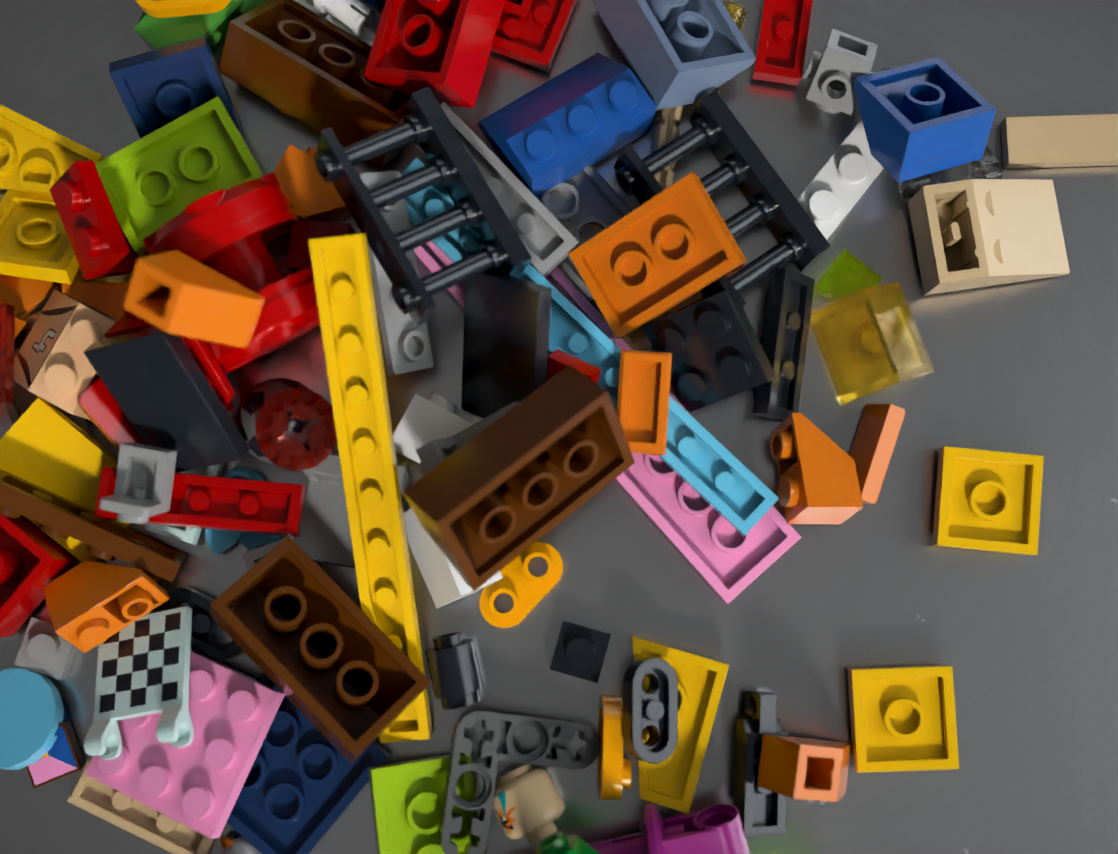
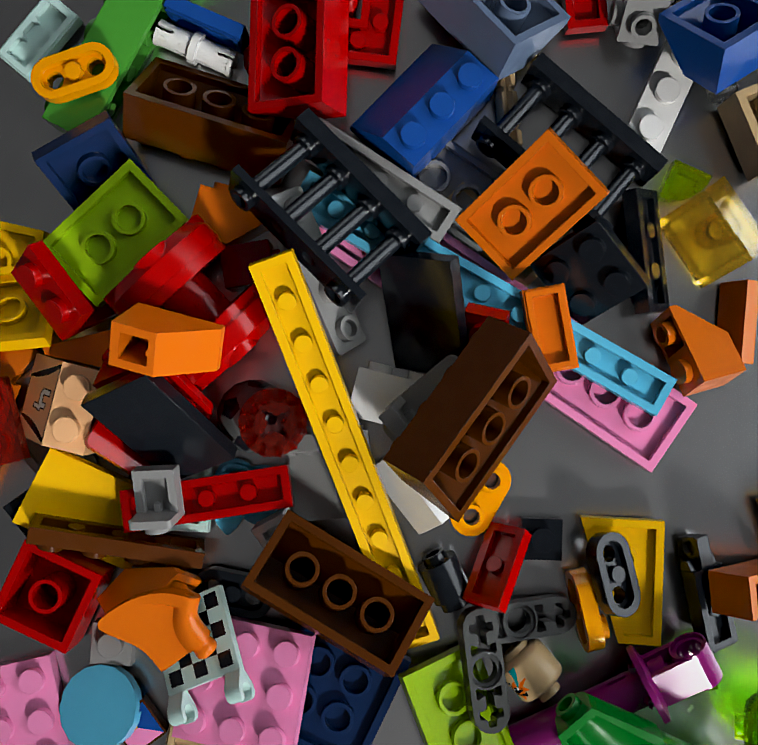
camera: 20 degrees left, 5 degrees up
none -> orange arm [97,588,217,672]
none -> red plate [462,522,532,614]

